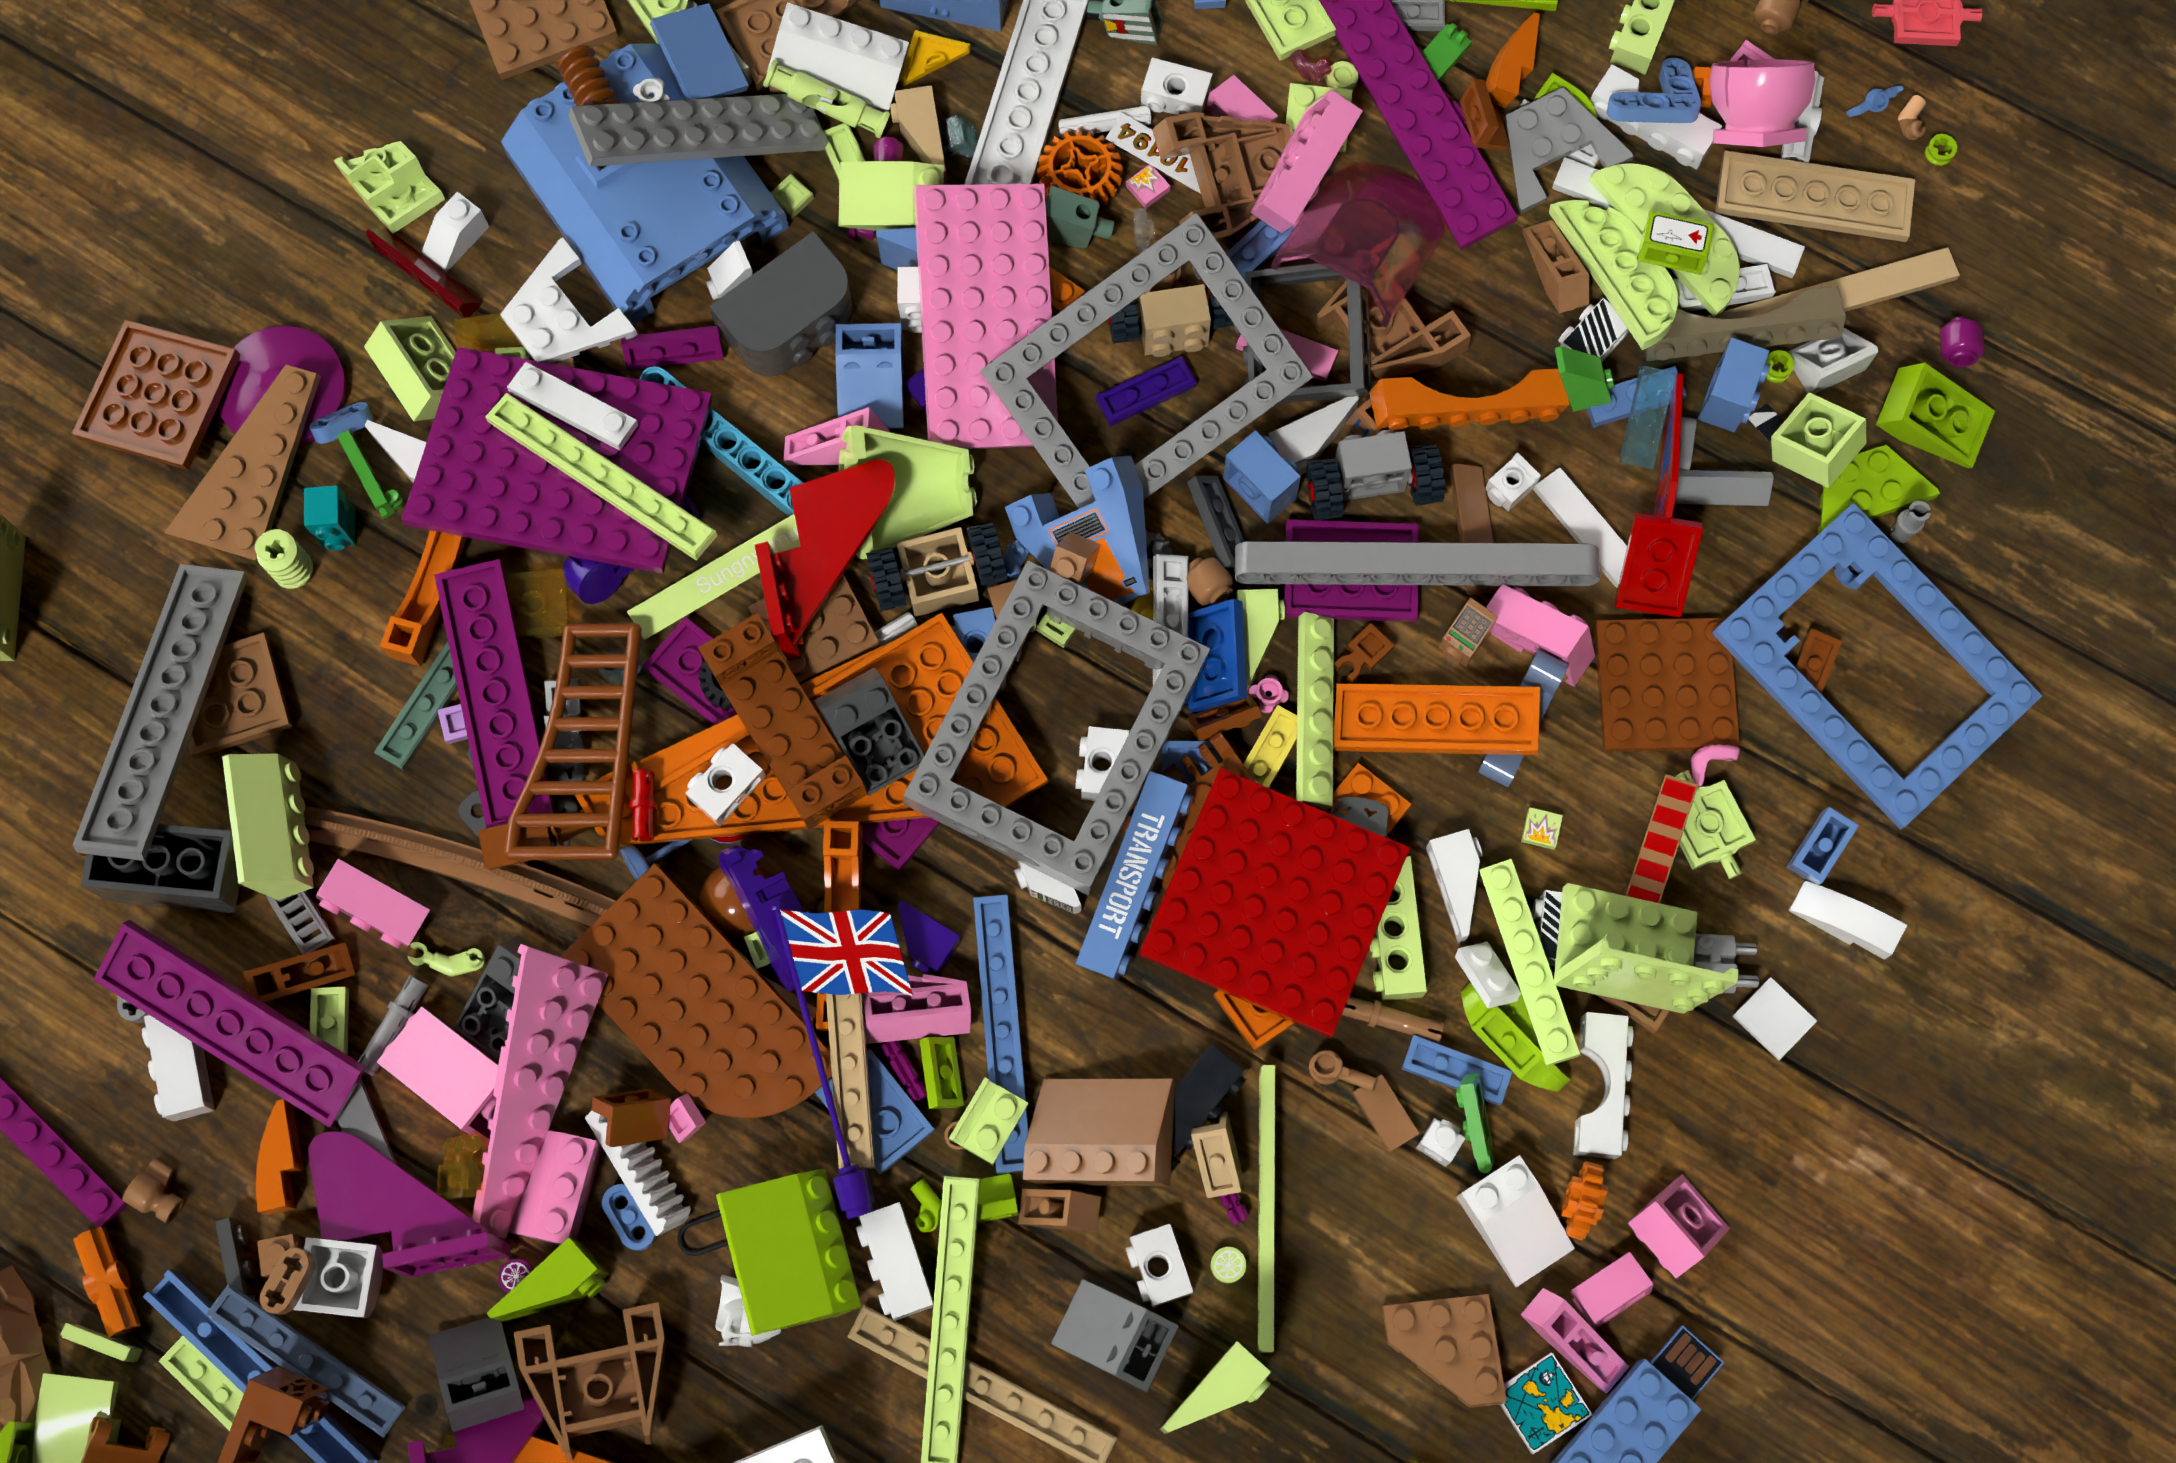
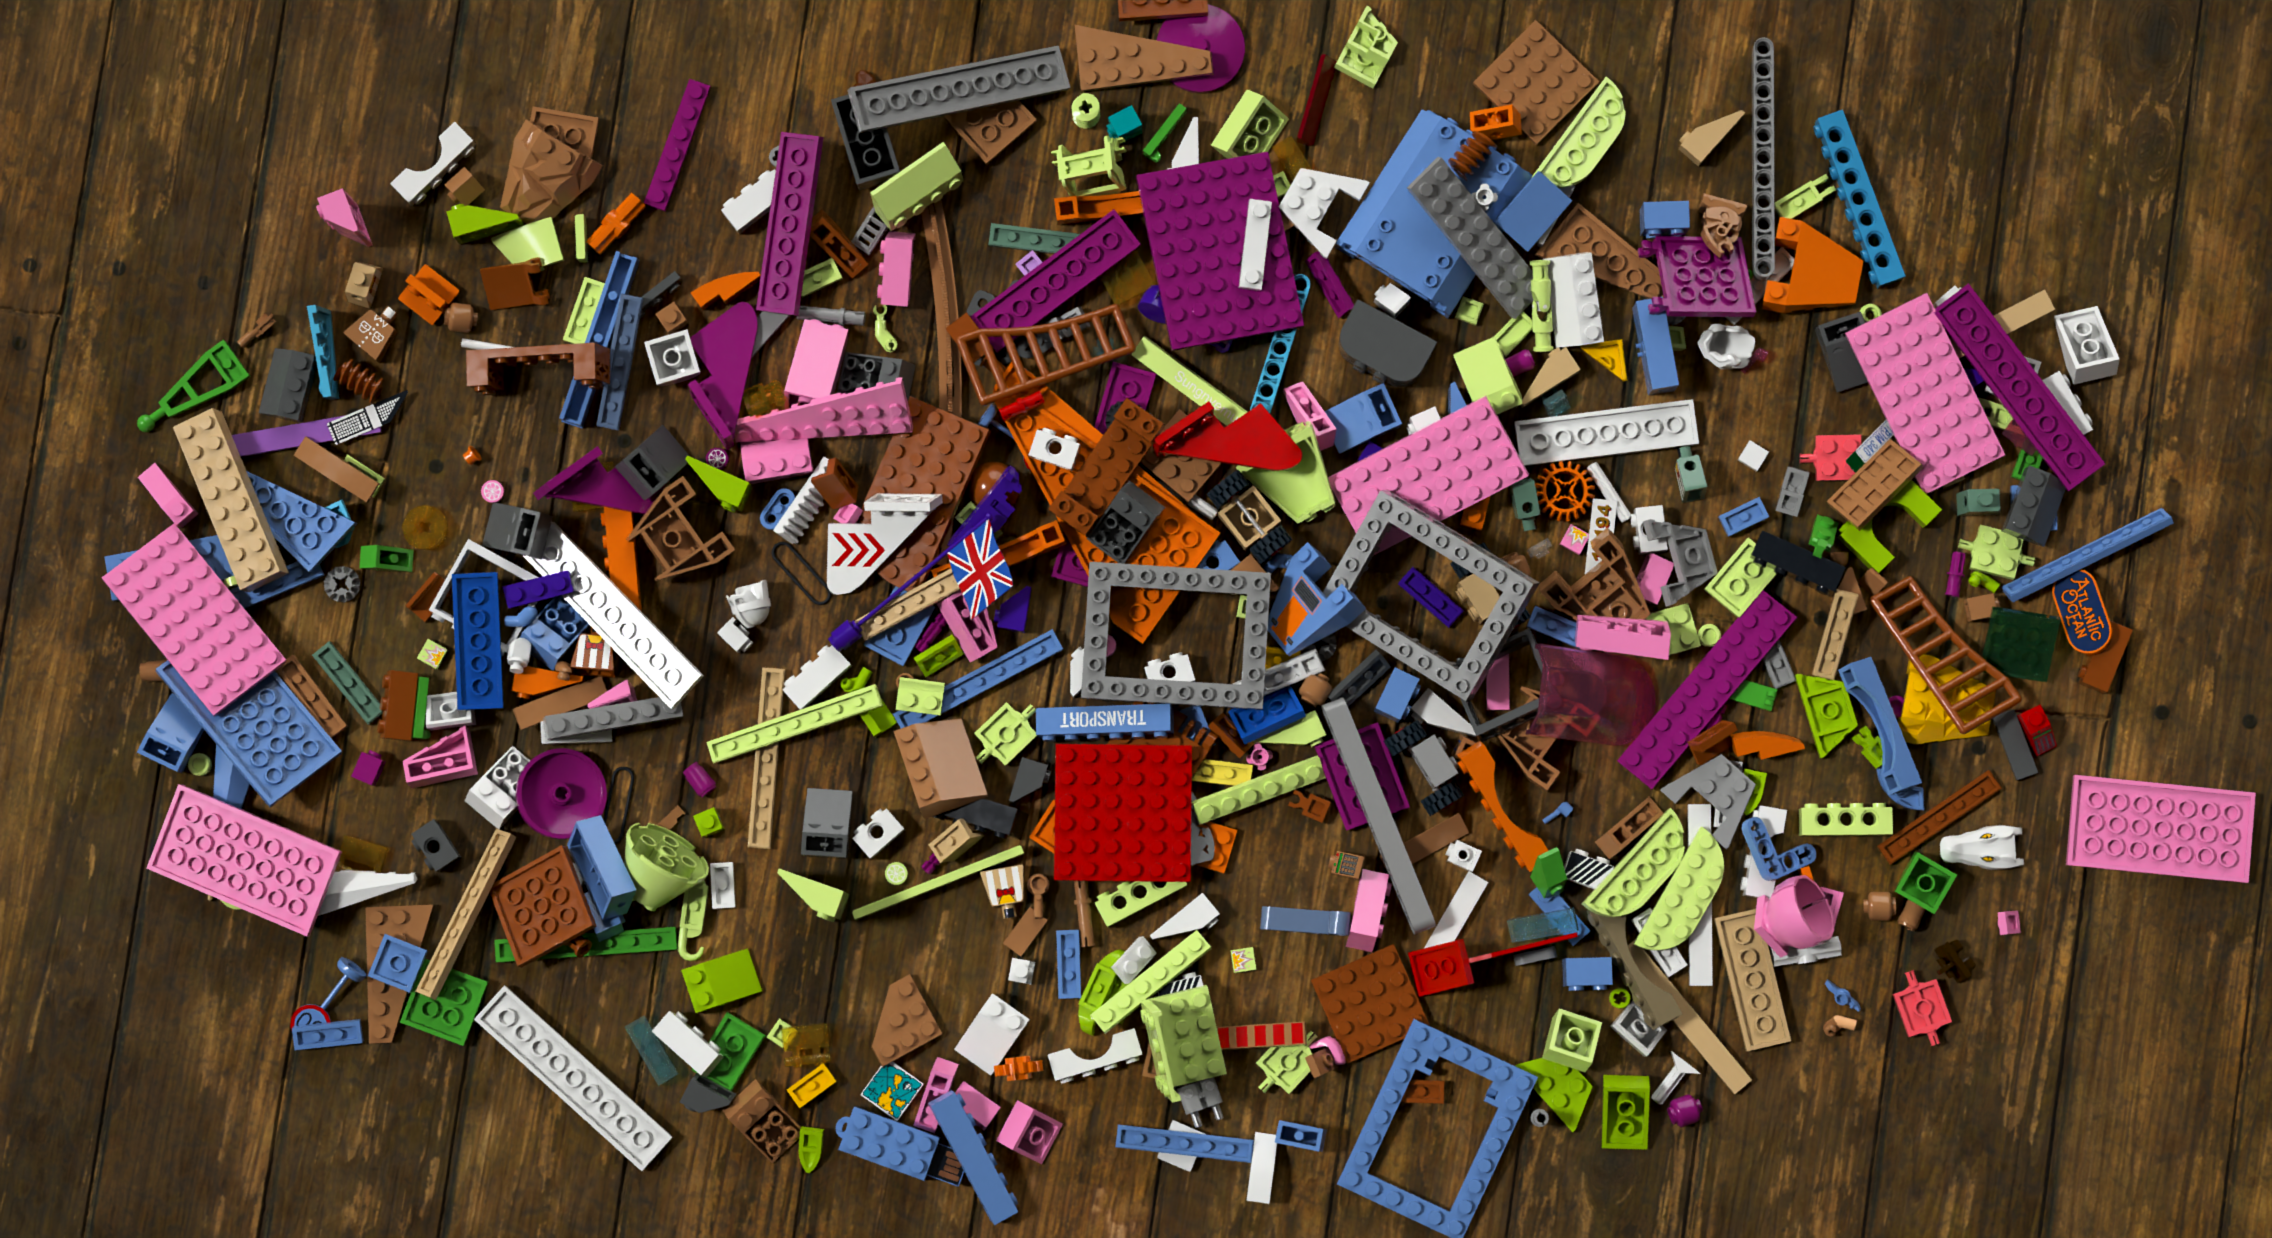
camera: 70 degrees right, 10 degrees up
medium nougat piece [122,1158,184,1224] -> none
medium nougat beam [260,1248,316,1315] -> none
medium blue beam [309,402,374,444] -> none
white slope [422,192,489,272] -> none
yellowish green tile [485,393,717,561] -> none
lime slope [716,1169,861,1336] -> none
medium nougat slope [1018,1189,1101,1232] -> none
medium nougat brick [1049,532,1101,585] -> none
clear pink arm [1289,49,1331,82] -> none
orange plate [1333,683,1541,755] -> none
bright green hinge [1456,1073,1495,1173] -> none
brick [1637,211,1714,275] -> none
light grey tile [1674,470,1774,506] -> none
black sticker [1749,404,1784,441] -> none
lime bush [1925,134,1957,166] -> none
none -> white brick [717,617,753,653]
none -> white piece [827,493,943,595]
none -> medium blue brick [928,1090,1019,1225]
none -> yellowish green plate [974,702,1037,766]
none -> torso [980,864,1024,919]
none -> dark grey slope [1009,757,1051,803]
none -> yellowish green animal [1051,136,1127,196]
none -> medium blue tile [1115,1124,1254,1163]
none -> medium nougat plate [1305,1047,1339,1078]
none -> orange brick [1470,104,1522,140]
none -> medium blue hand [1542,802,1573,824]
none -> light grey wing [1643,519,1718,607]
none -> white piece [1651,1051,1701,1105]

